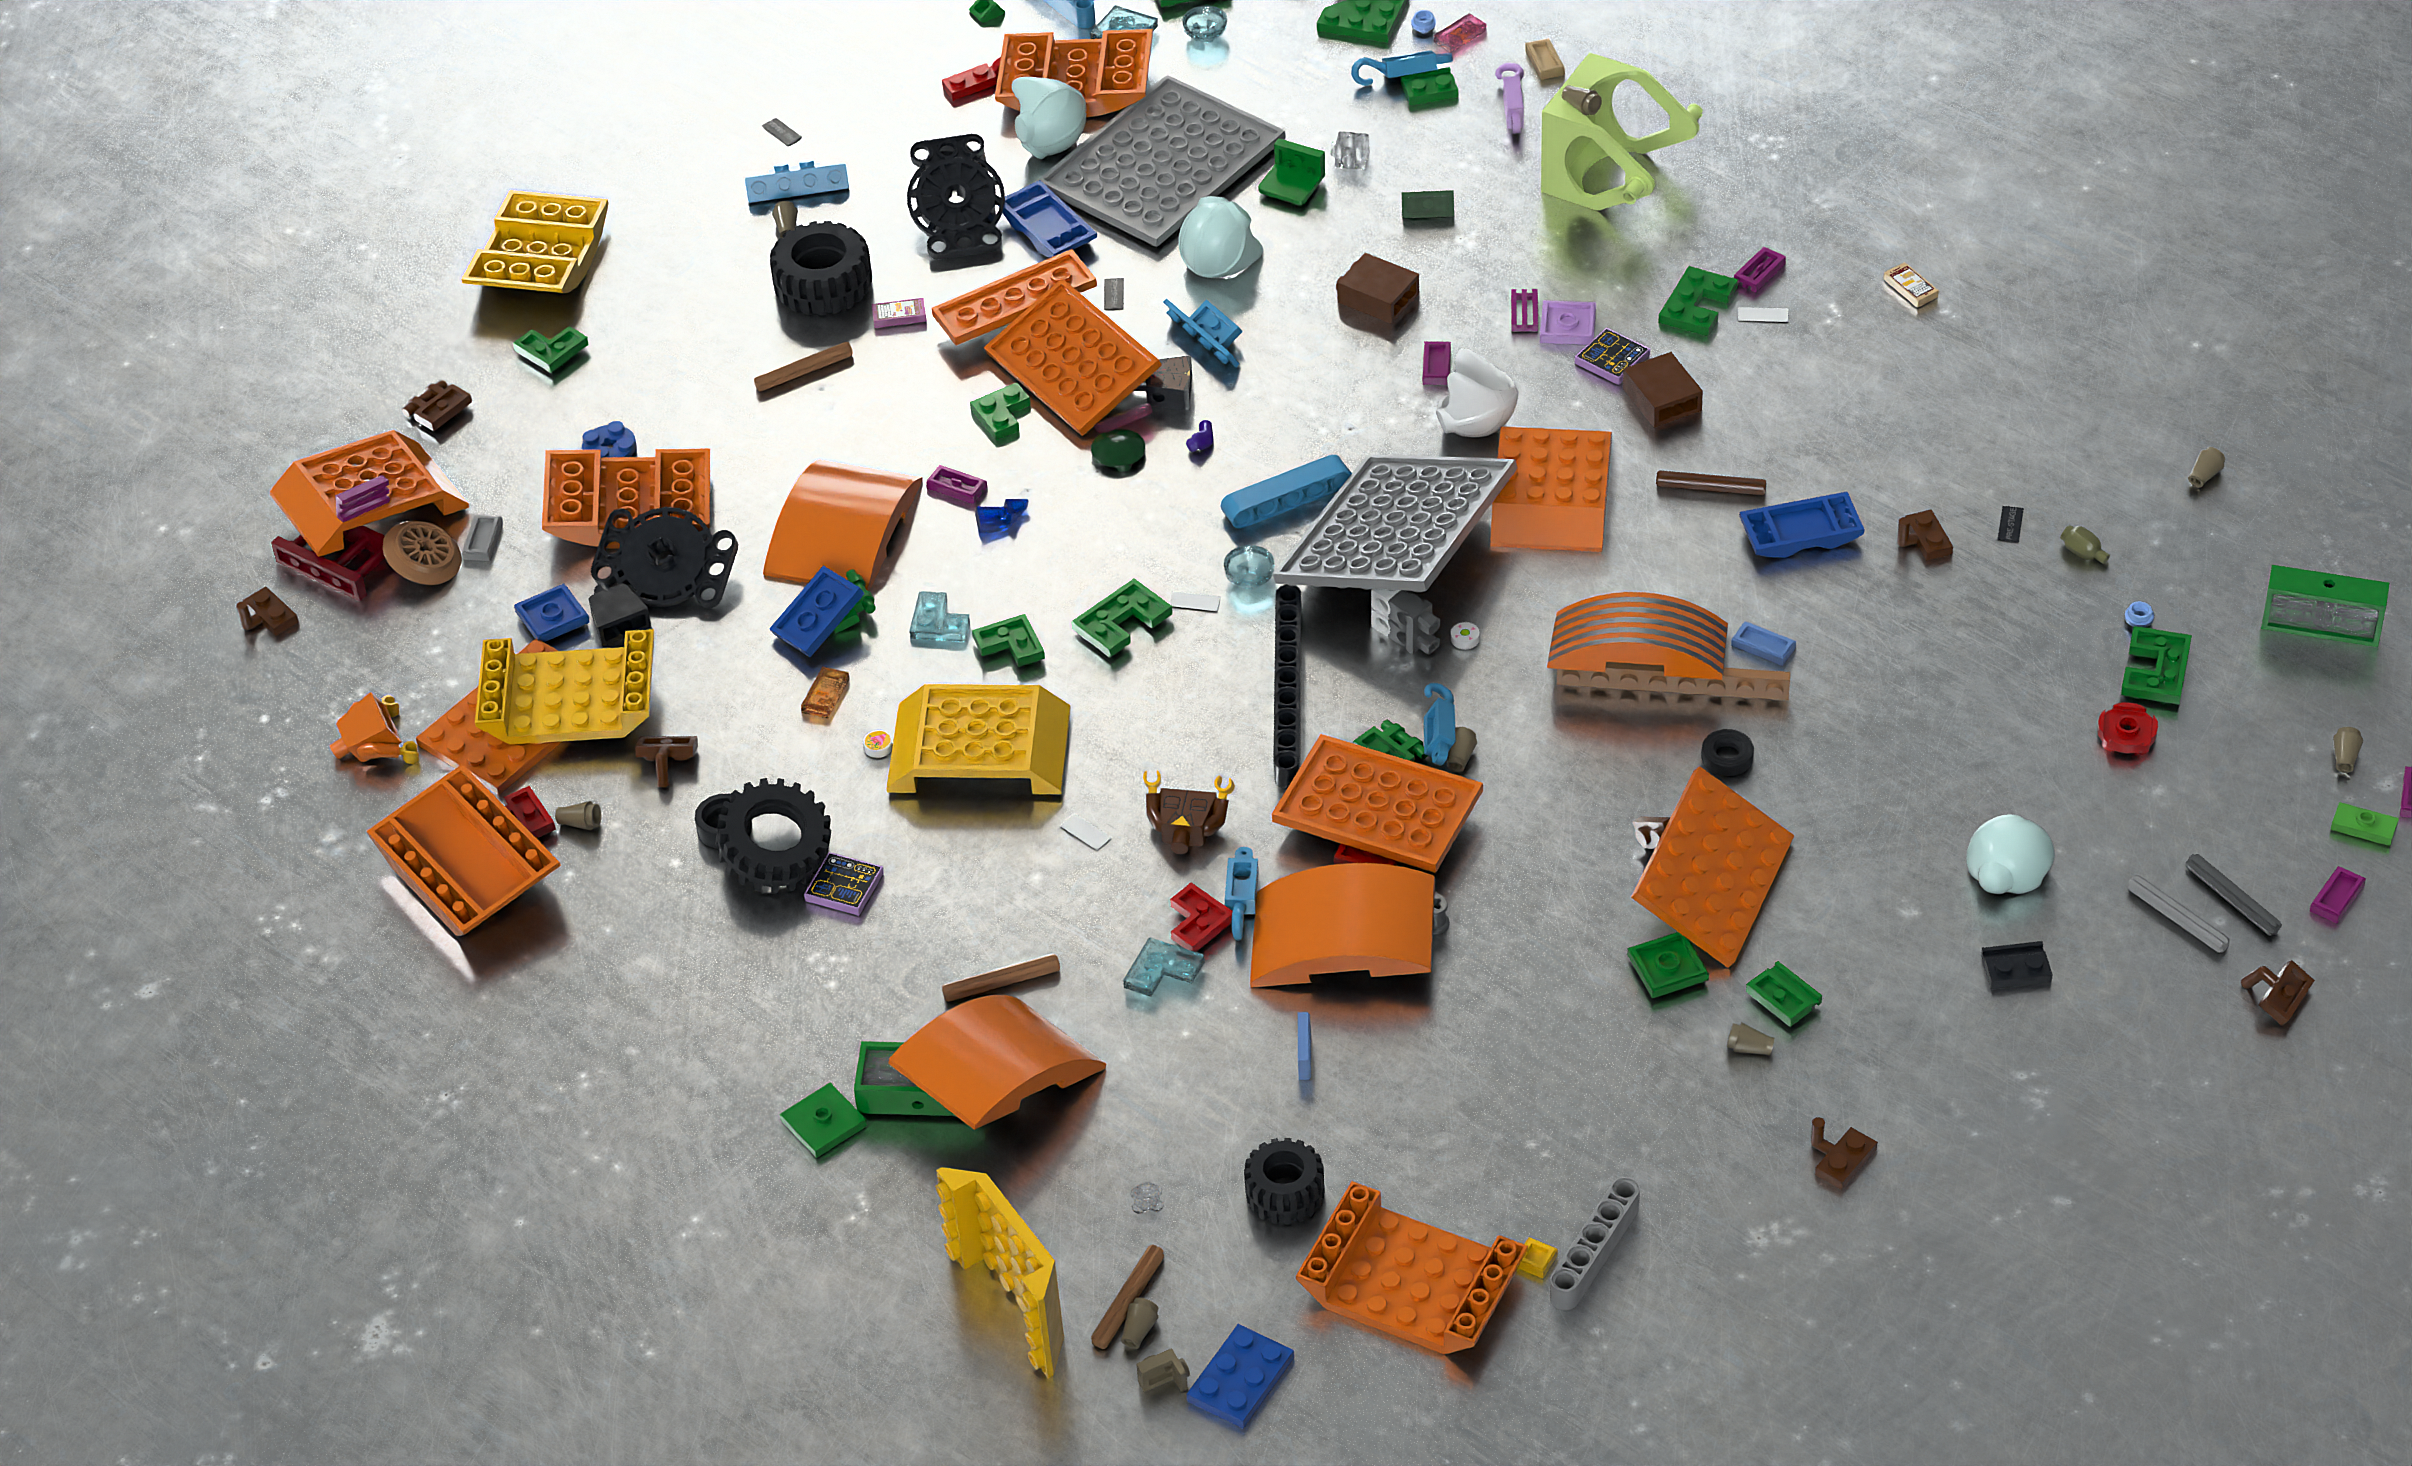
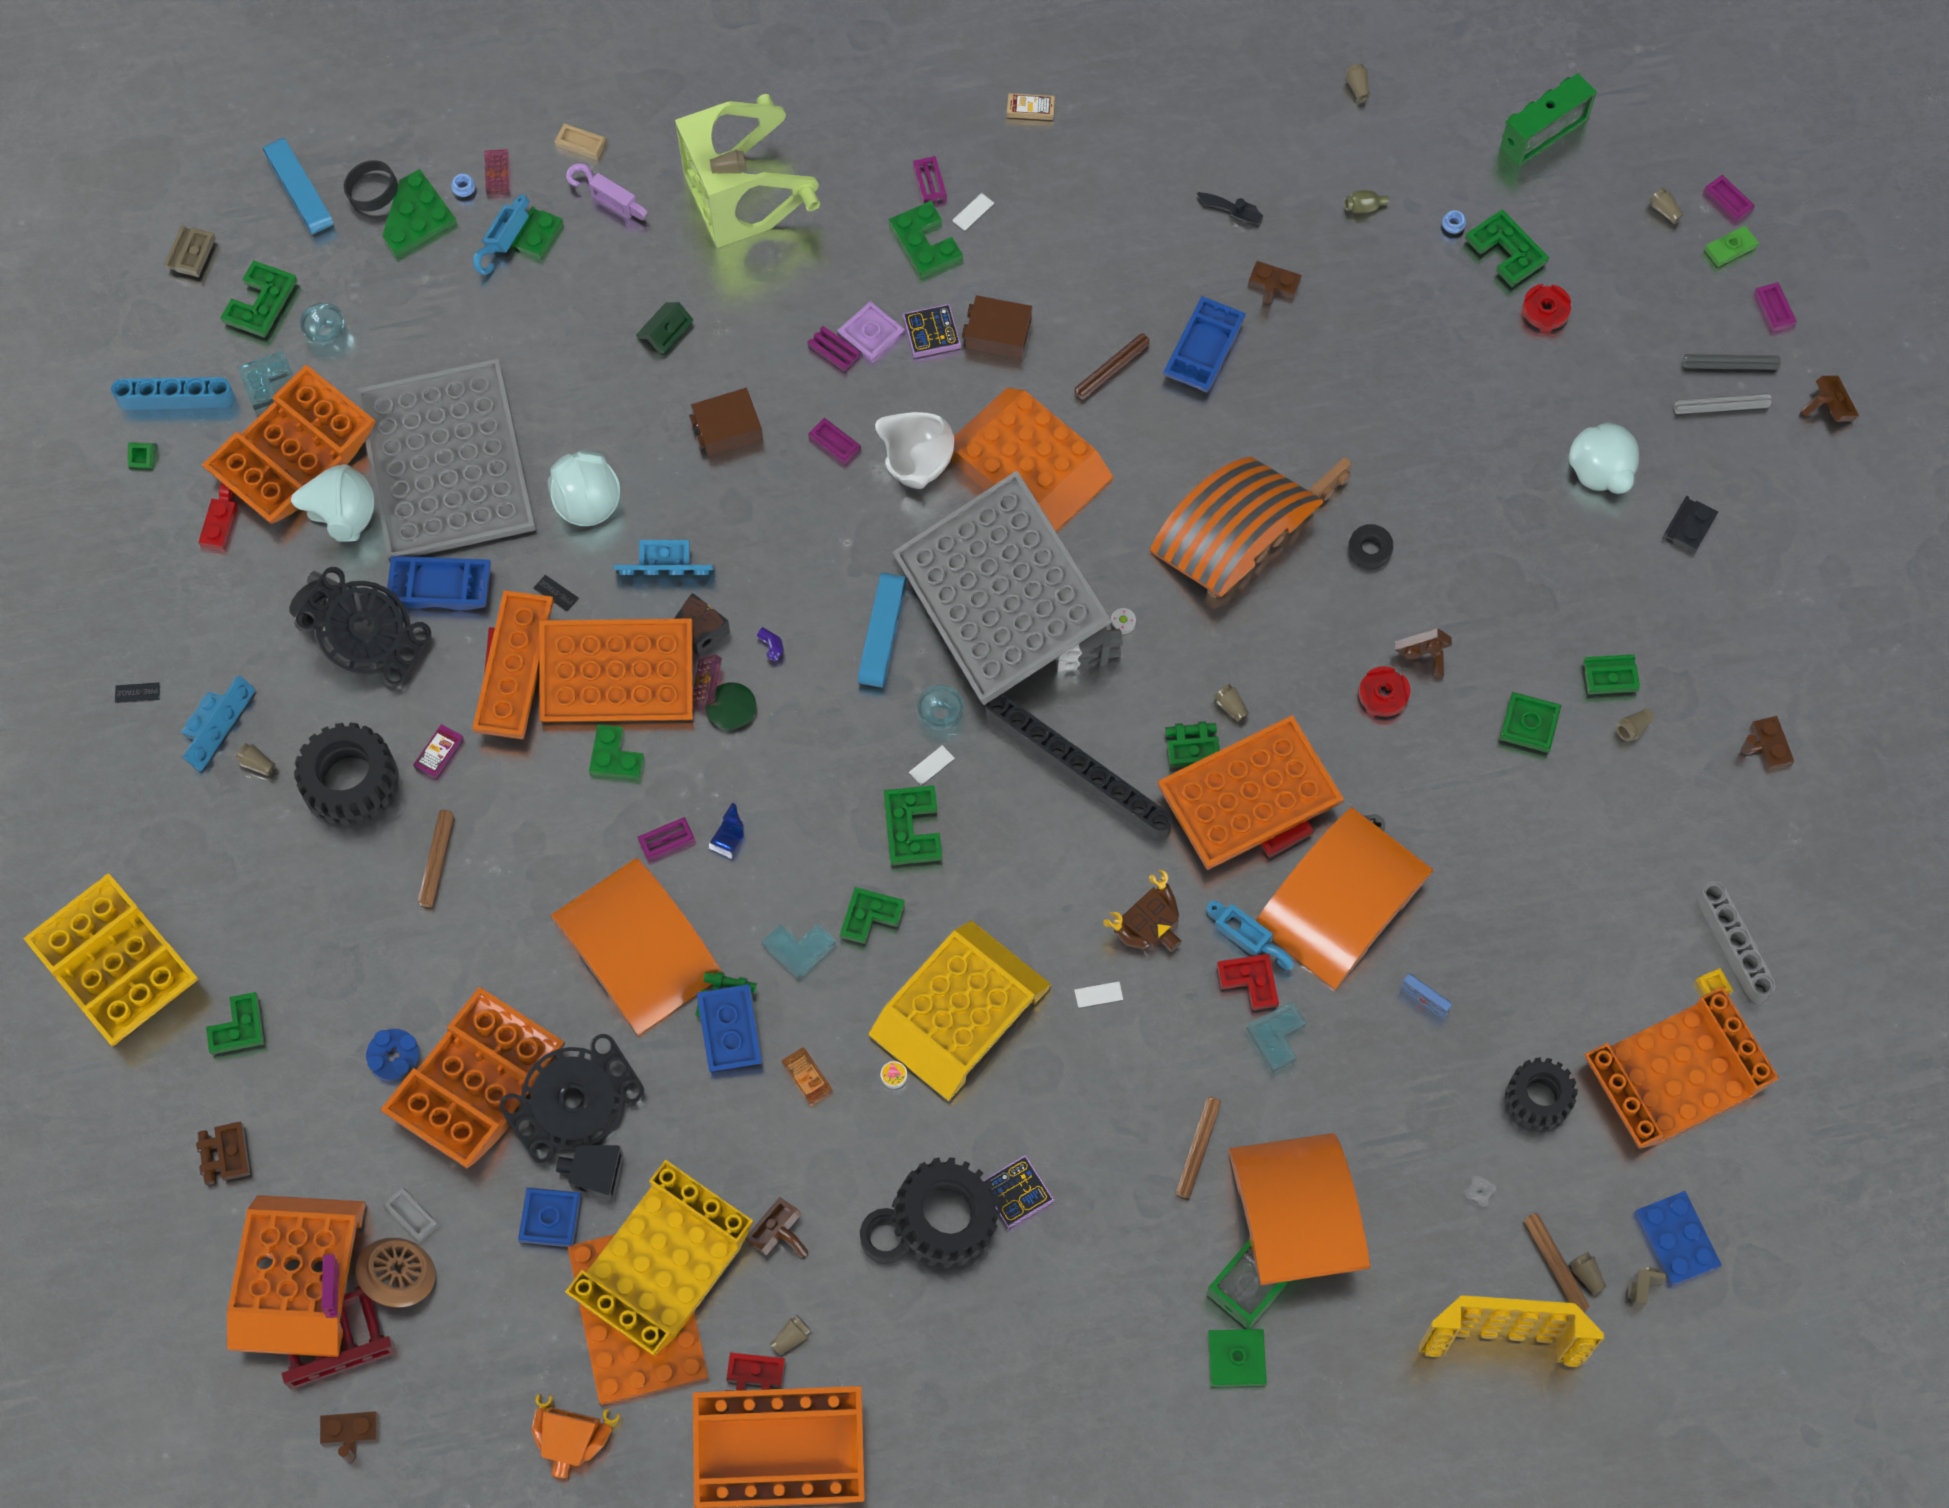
camera: 55 degrees left, 20 degrees up
green bracket [1258,138,1326,205] -> none
clear brick [1330,131,1370,170] -> none
dark azure piece [1424,683,1456,766] -> none
orange plate [1631,766,1794,968] -> none
medium blue tile [1731,621,1796,666] -> none
black sticker [1997,506,2024,542] -> none
none -> black piece [1197,192,1263,226]
none -> red plate [1359,666,1411,717]

